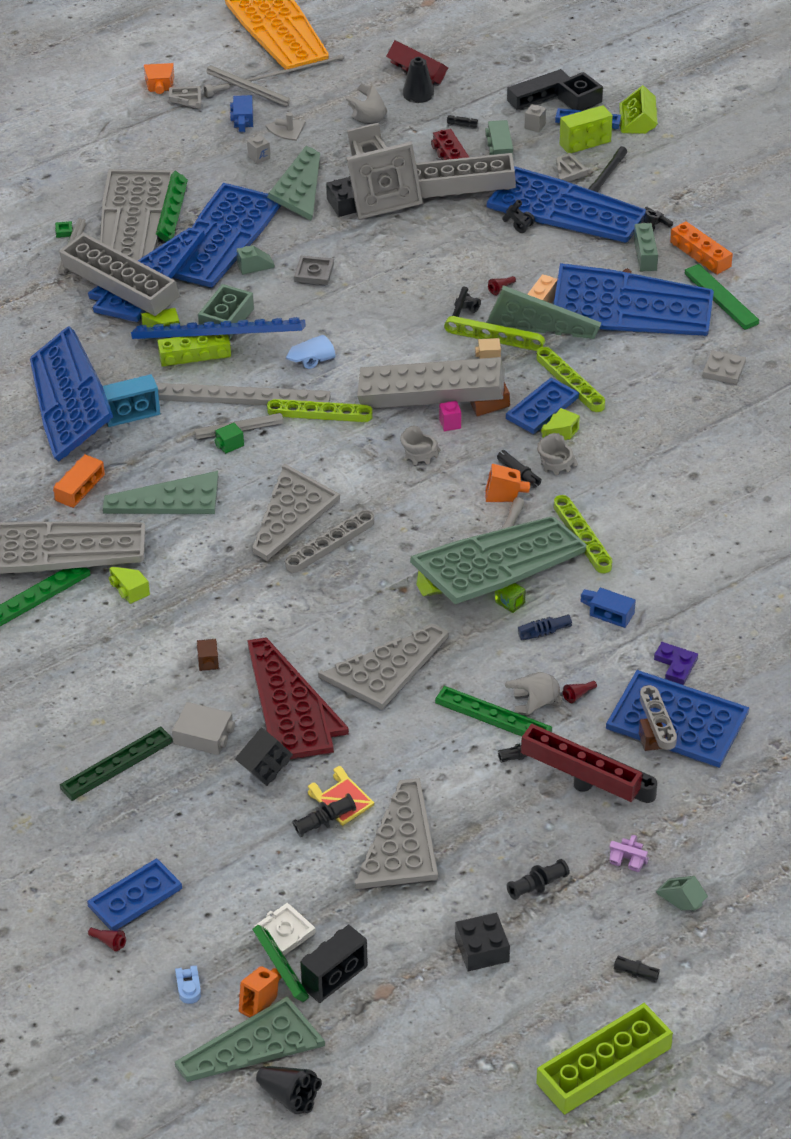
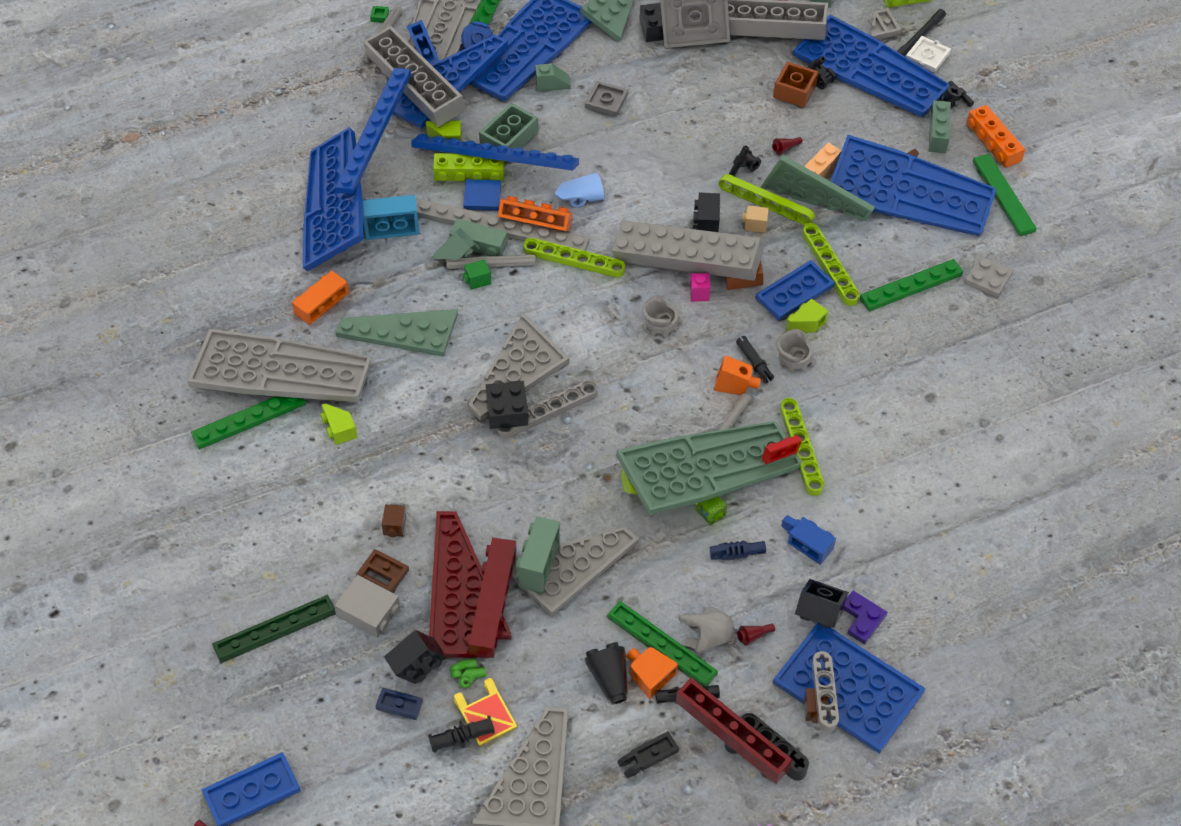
camera: 10 degrees right, 10 degrees up
none -> blue plate [335,68,412,194]
none -> reddish brown plate [355,549,409,593]
none -> dark blue plate [375,687,423,720]
none -> blue slope [407,20,441,67]
none -> sand green slope [432,228,476,260]
none -> sand green brick [449,219,508,256]
none -> bright green arm [449,658,477,679]
none -> bright green arm [459,667,486,689]
none -> blue tile [461,21,494,49]
none -> blue tile [463,179,501,211]
none -> dark red brick [466,537,517,658]
none -> black brick [485,381,529,429]
none -> orange brick [497,196,573,231]
none -> sand green brick [516,516,560,594]
none -> black cone [584,642,628,704]
none -> black hinge [617,731,679,778]
none -> orange torso [626,647,678,699]
none -> black brick [693,192,720,232]
none -> red plate [762,435,802,464]
none -> dark orange brick [773,61,819,108]
none -> black brick [795,579,849,628]
none -> green plate [860,259,963,312]
none -> white plate [906,36,951,73]

